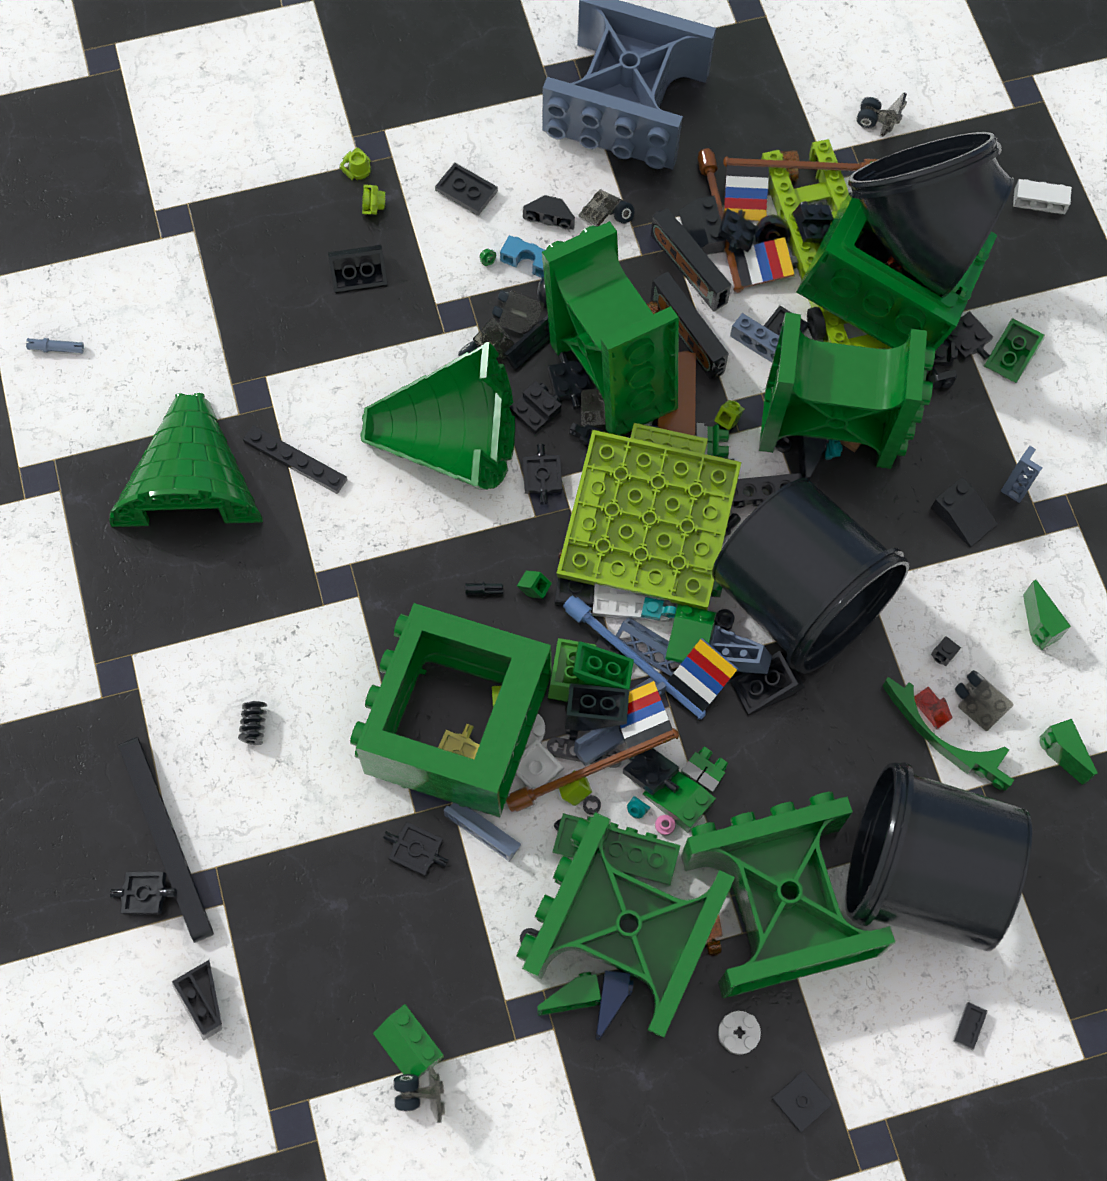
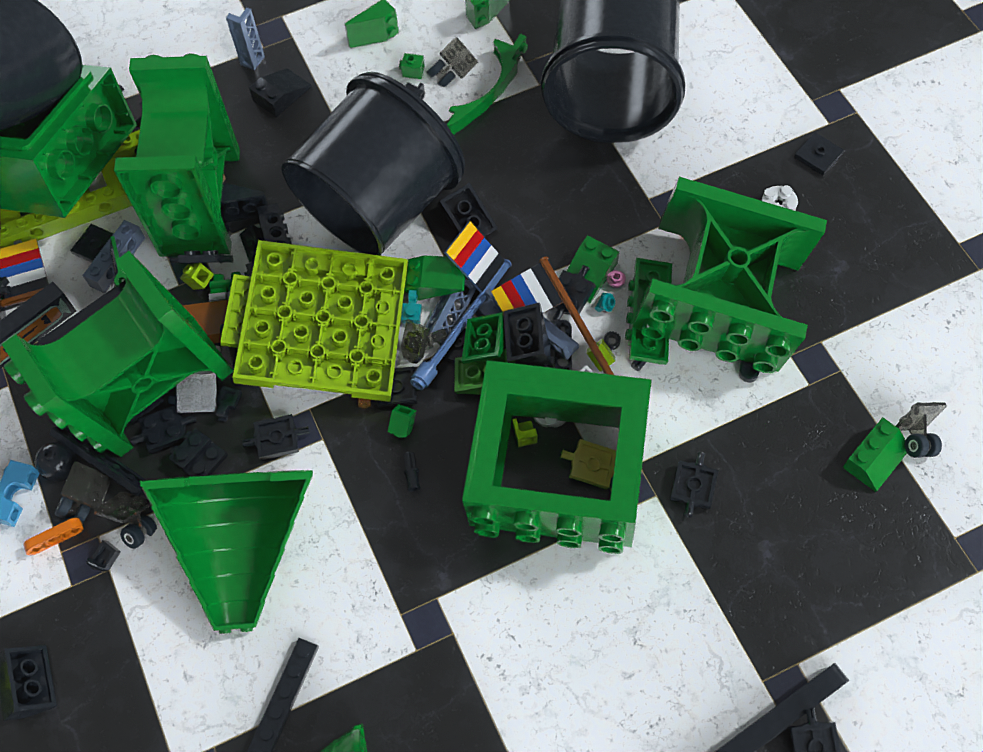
camera: 95 degrees left, 5 degrees down
black wedge [172,960,222,1041] -> none
black piece [238,701,267,745] -> none
sand blue fence [444,803,521,862] -> none
green plate [479,249,497,266] -> none
green slope [537,972,601,1016] -> none
dark blue slope [596,970,634,1040] -> none
hips [681,747,728,795] -> none
green piece [681,792,896,999] -> none
sand blue wedge [710,625,772,674] -> none
black wheel [714,609,735,632] -> none
black tyre [807,307,826,340] -> none
clear red slope [914,686,953,729] -> none
black plate [953,1002,988,1050] -> none
green slope [984,318,1045,383] -> none
none -> orange beam [23,518,84,555]
none -> black plate [86,540,121,572]
none -> green flag [110,236,126,287]
none -> black plate [170,250,233,264]
none -> black slope [239,224,263,263]
none -> green brick [399,53,425,79]
none -> clear smoke piece [401,319,447,364]

